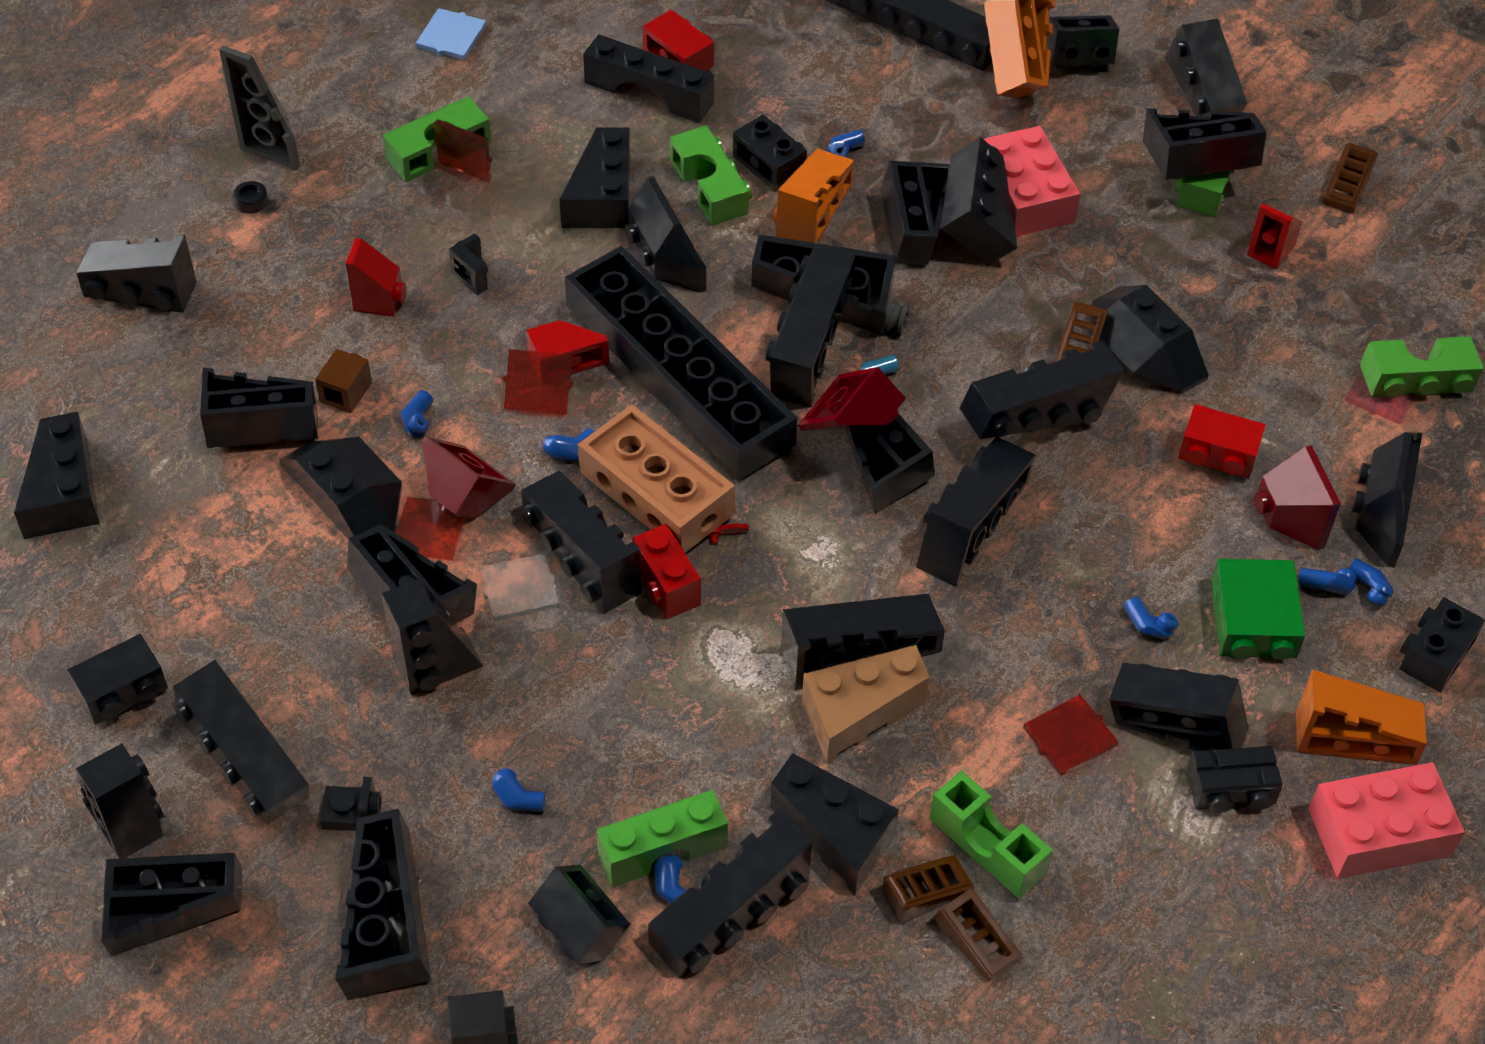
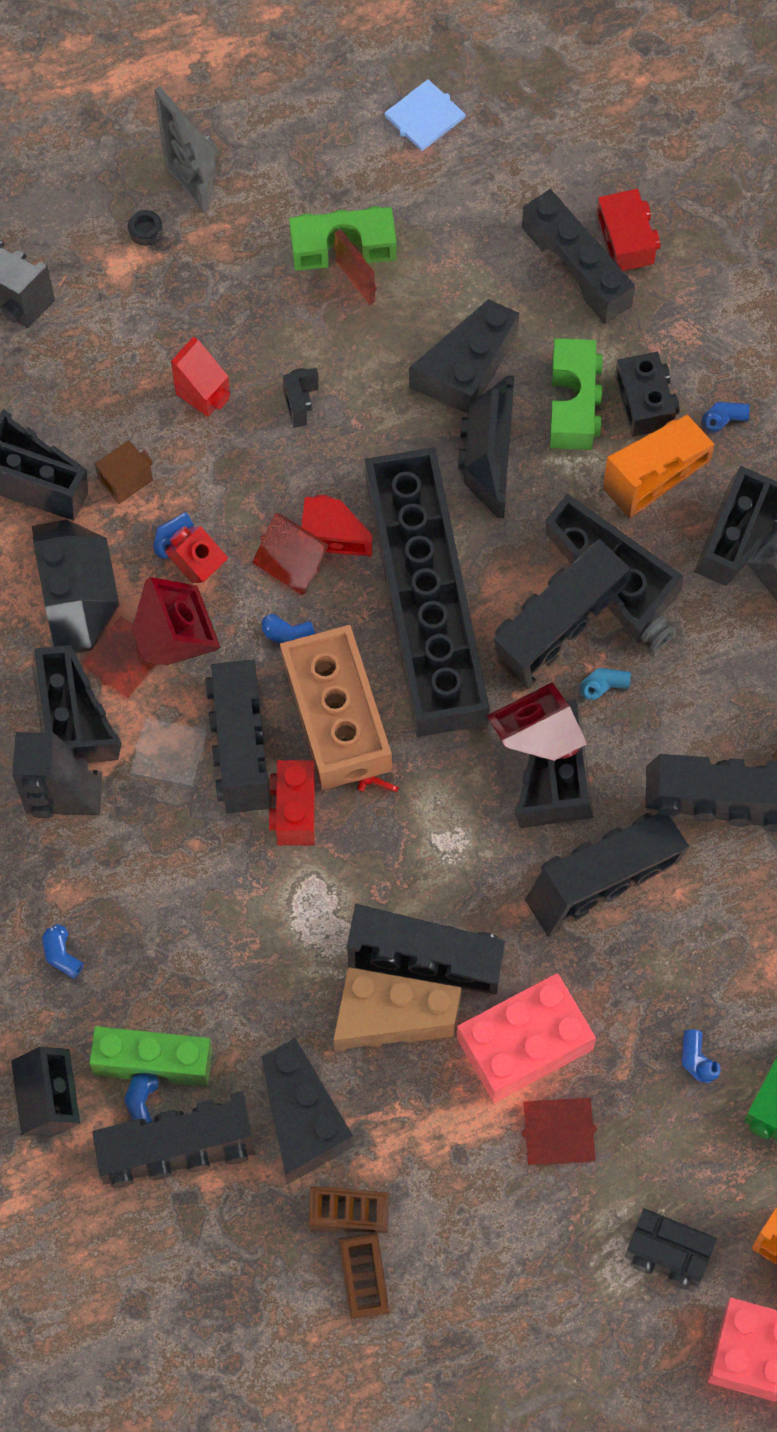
camera: 30 degrees right, 15 degrees up
bright green arch [929,770,1053,899] -> none
black wedge [1109,663,1249,751] -> none
none -> red brick [164,526,228,584]
none -> coral brick [457,973,596,1103]

